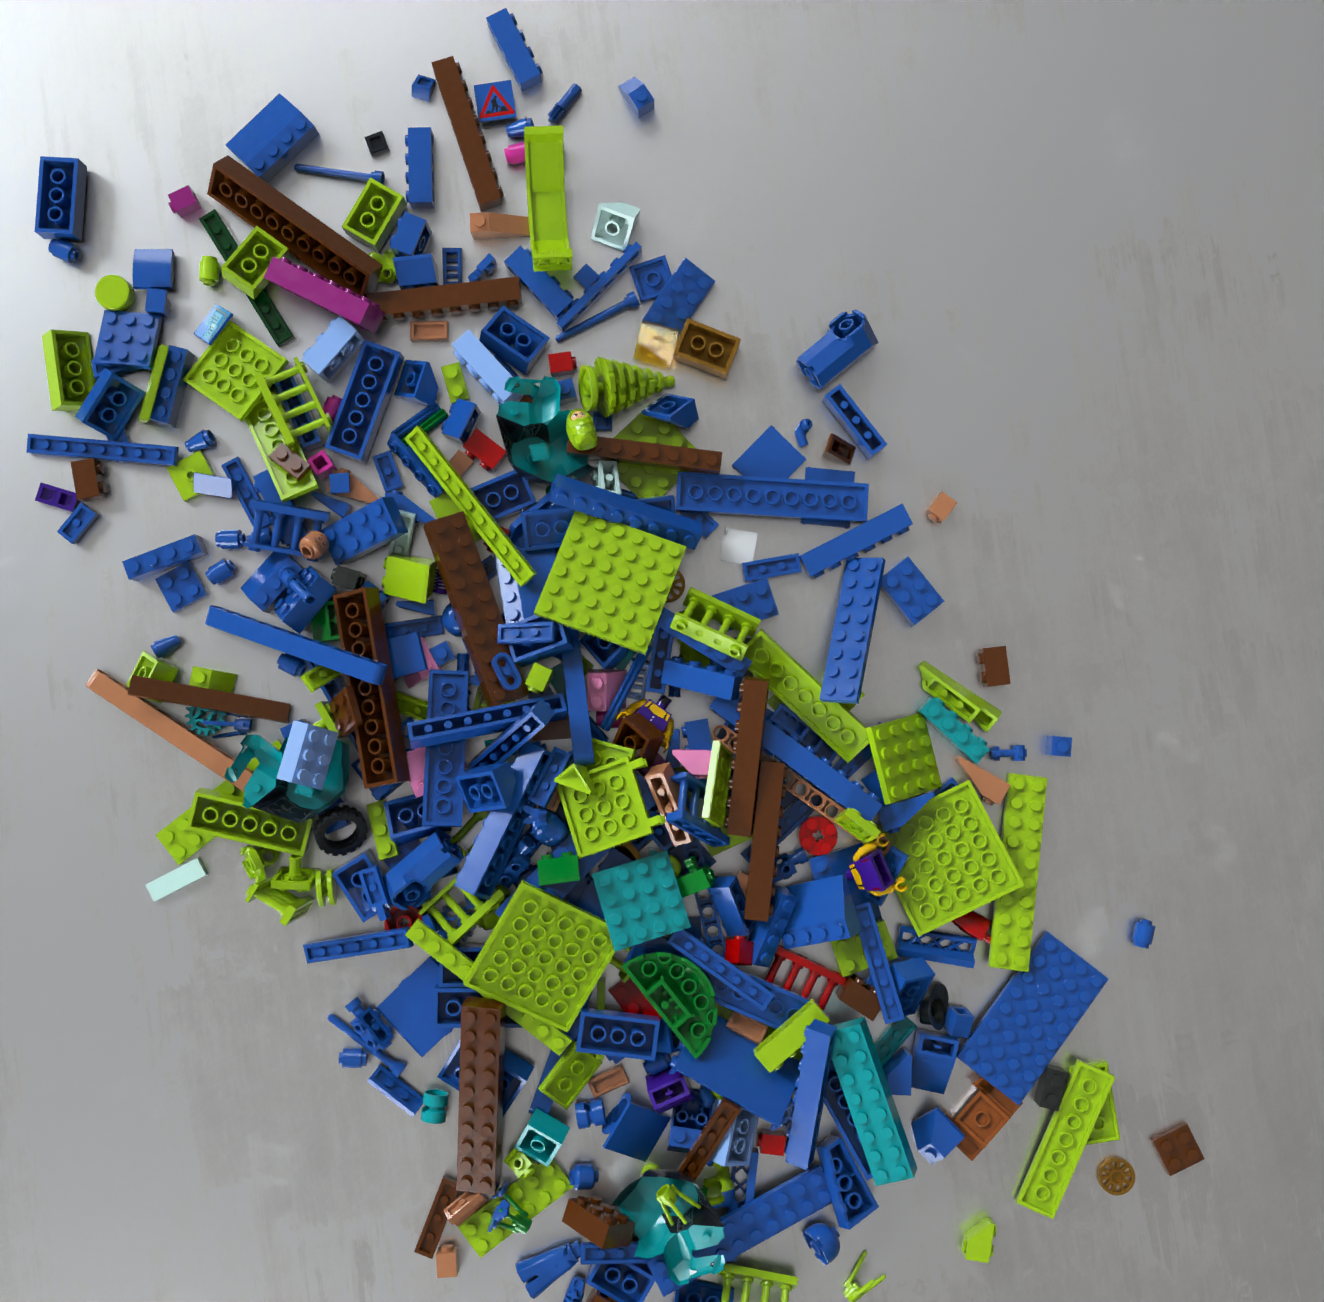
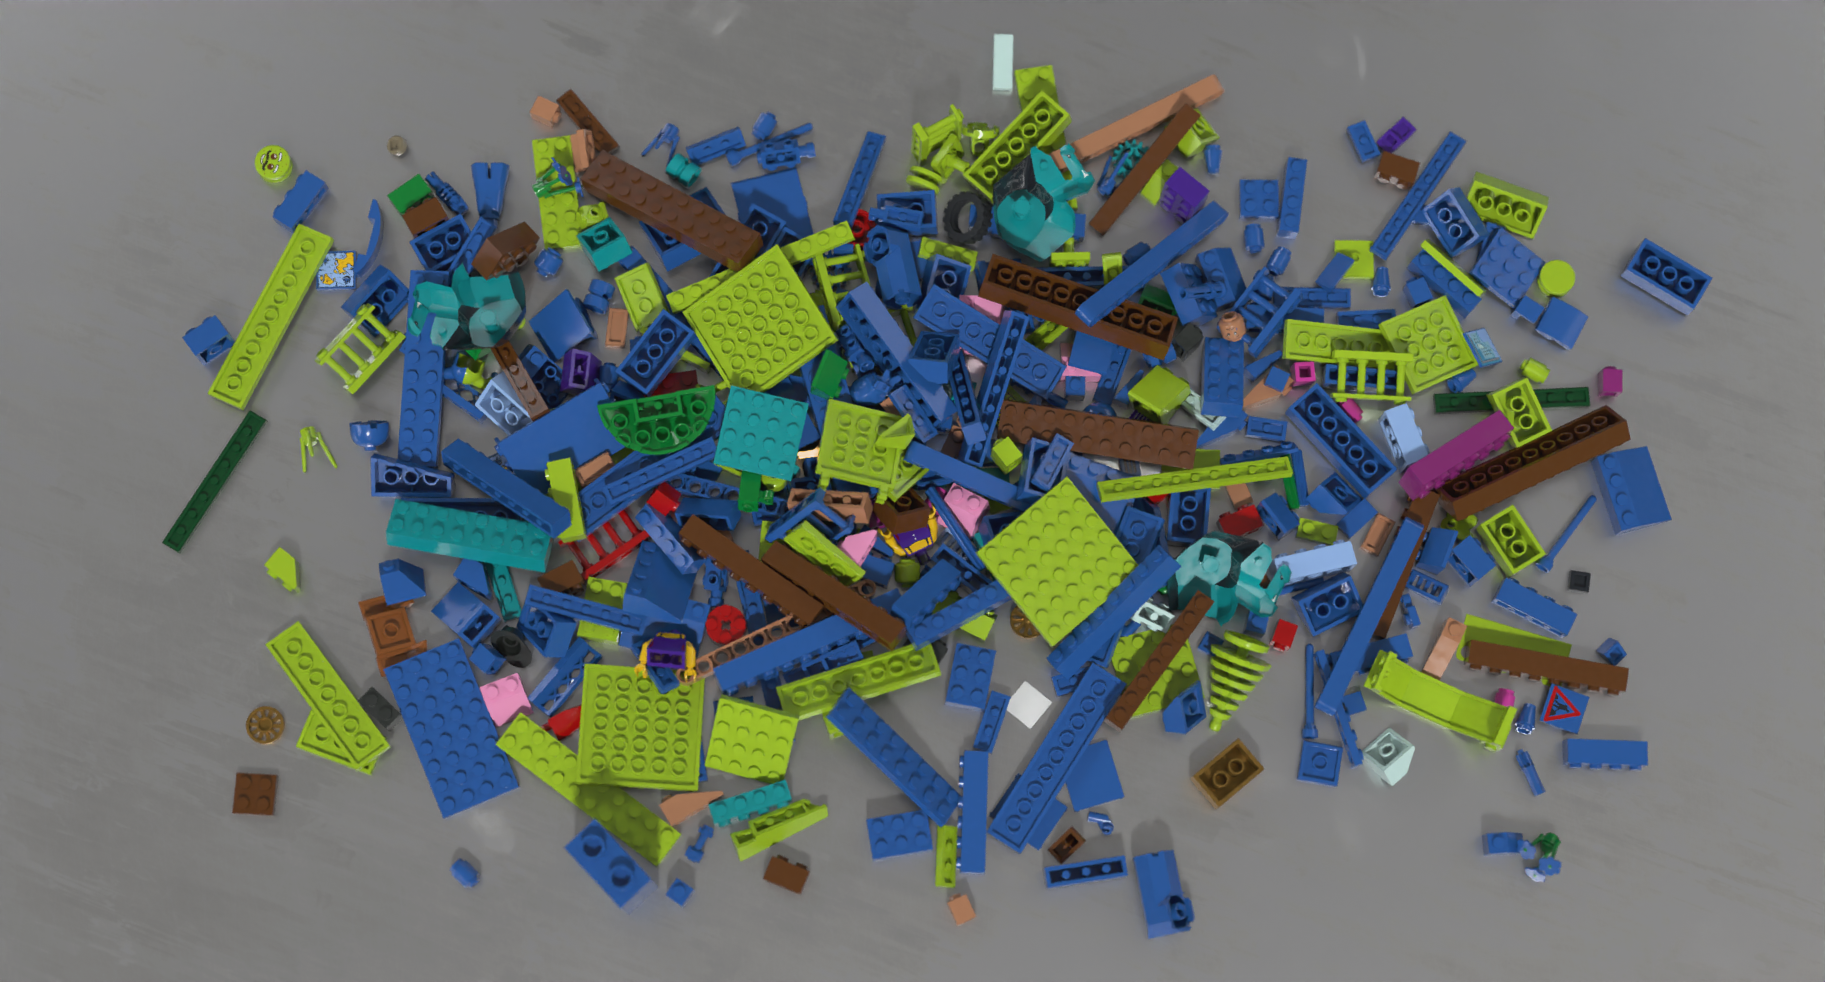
camera: 115 degrees right, 10 degrees down
blue brick [48,238,80,263] -> none
plate [269,443,312,482] -> none
light blue brick [276,721,339,790] -> none
reddish brown plate [330,686,363,737] -> none
blue plate [491,653,522,691] -> none
lime piece [566,408,598,451] -> none
clear yellow plate [633,320,679,368] -> none
blue plate [641,258,715,344] -> none
lime plant [656,1184,701,1226] -> none
lime fence [670,587,761,661] -> none
blue arm [699,1085,715,1108] -> none
red brick [756,1128,786,1156] -> none
lime plate [834,808,881,844] -> none
blue slope [878,792,934,834] -> none
none -> bright pink slope [480,673,534,728]
none -> blue brick [564,819,658,915]
none -> blue plant [641,123,680,170]
none -> lime head [895,559,920,588]
none -> lime plate [935,825,957,888]
none -> dark purple brick [1159,167,1210,224]
none -> blue beam [1314,516,1424,717]
none -> blue plate [1336,309,1396,329]
none -> blue tile [1336,498,1378,539]
none -> blue brick [1402,277,1433,309]
none -> blue cone [1447,368,1476,393]
none -> lime piece [1456,614,1572,686]
none -> blue plant [1517,832,1562,882]

